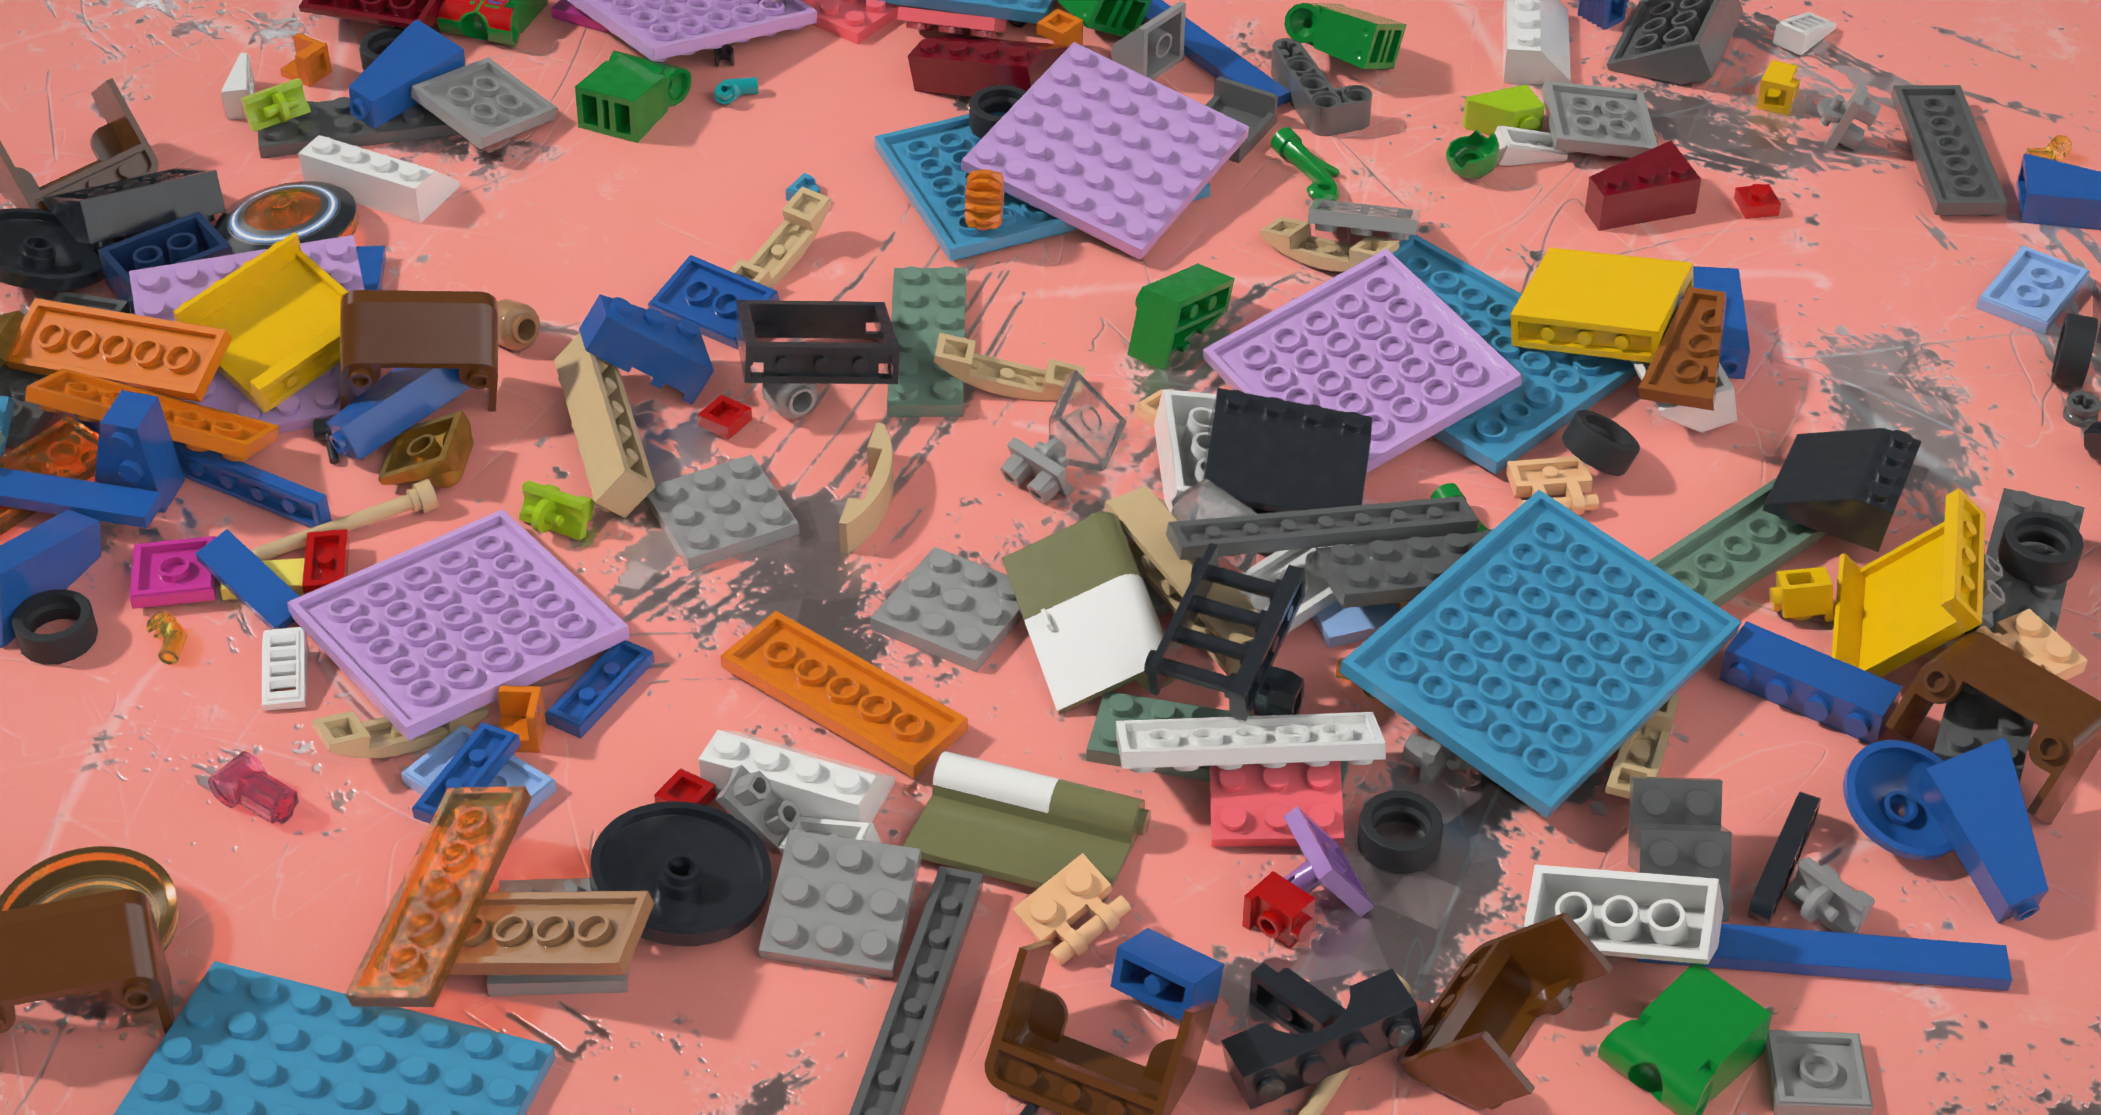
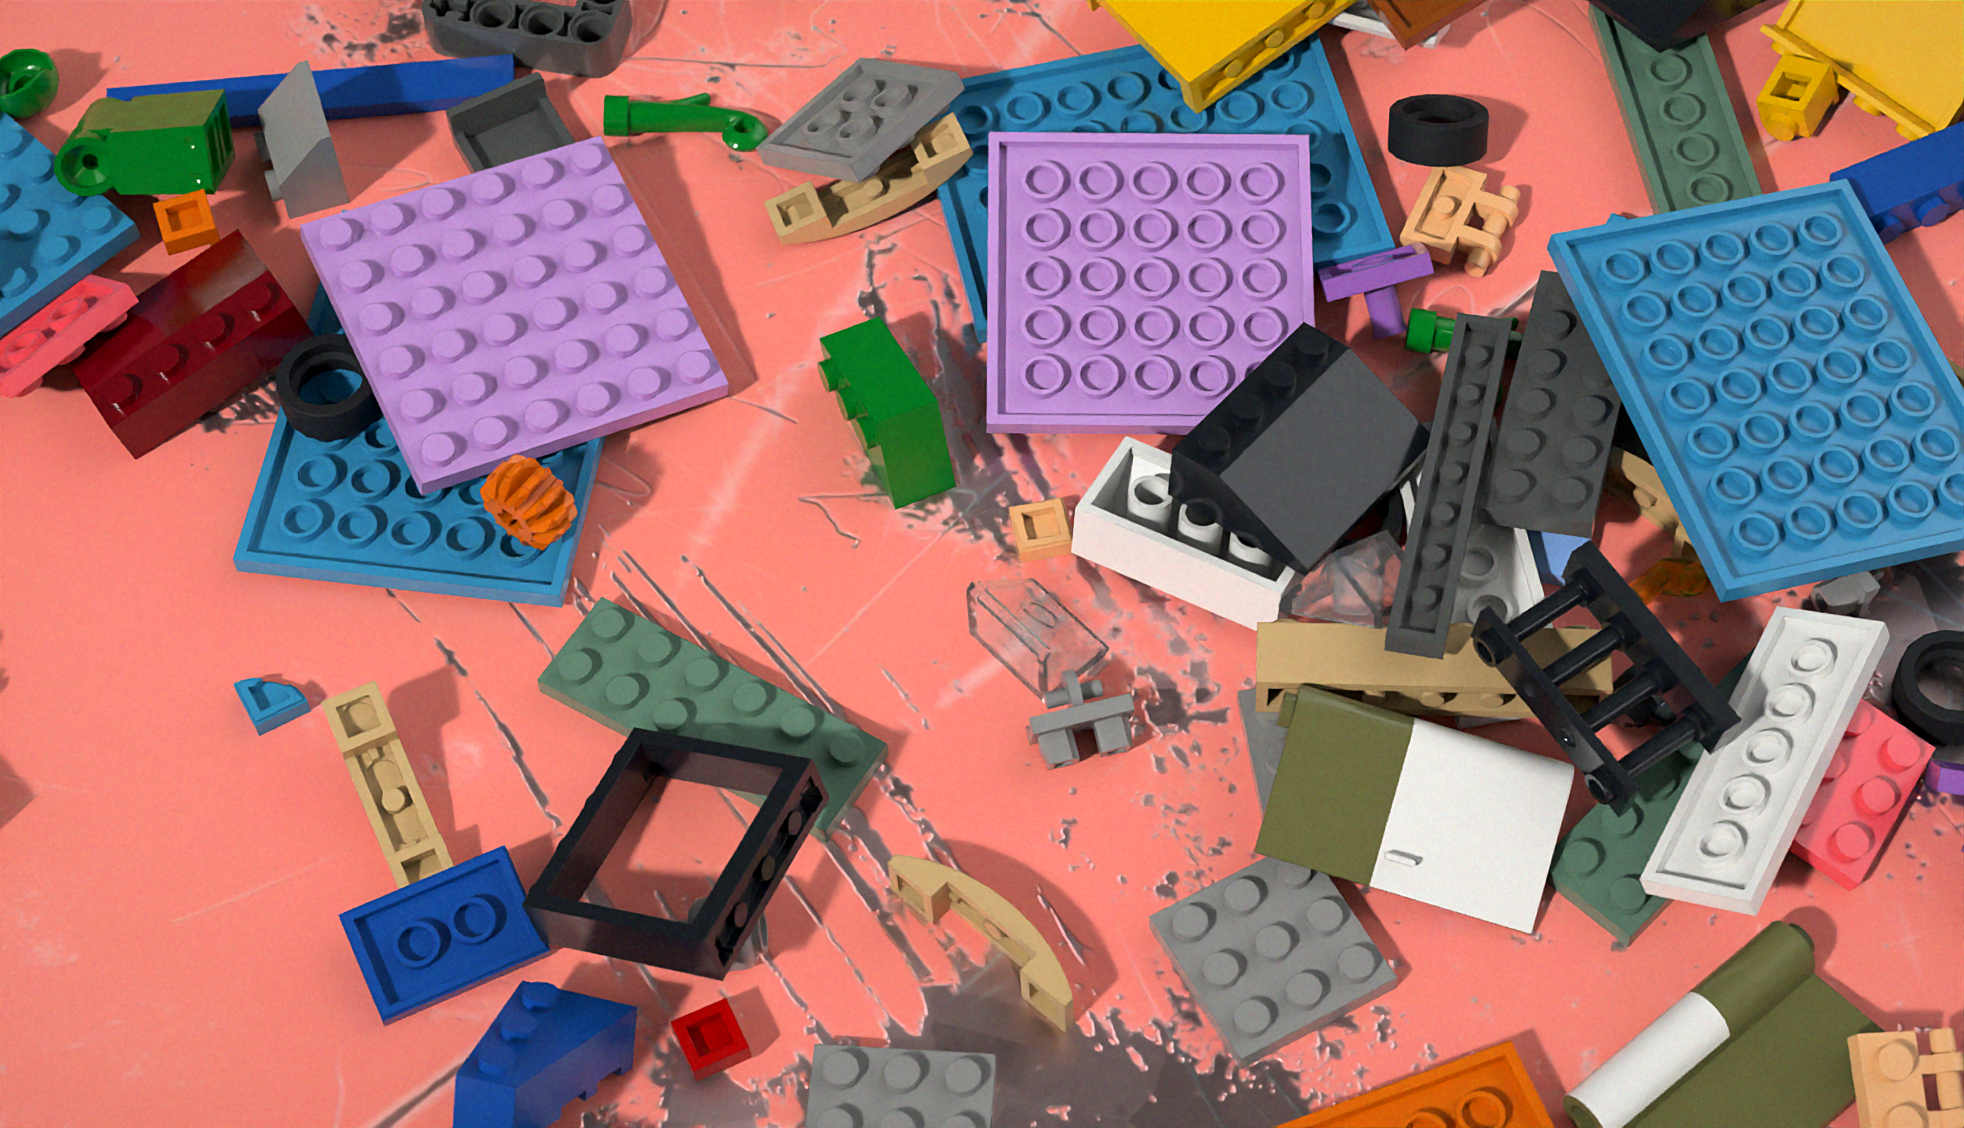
camera: 55 degrees left, 15 degrees up
tan slope [933,332,1086,401] -> none
none -> medium lavender tile [1317,241,1434,339]

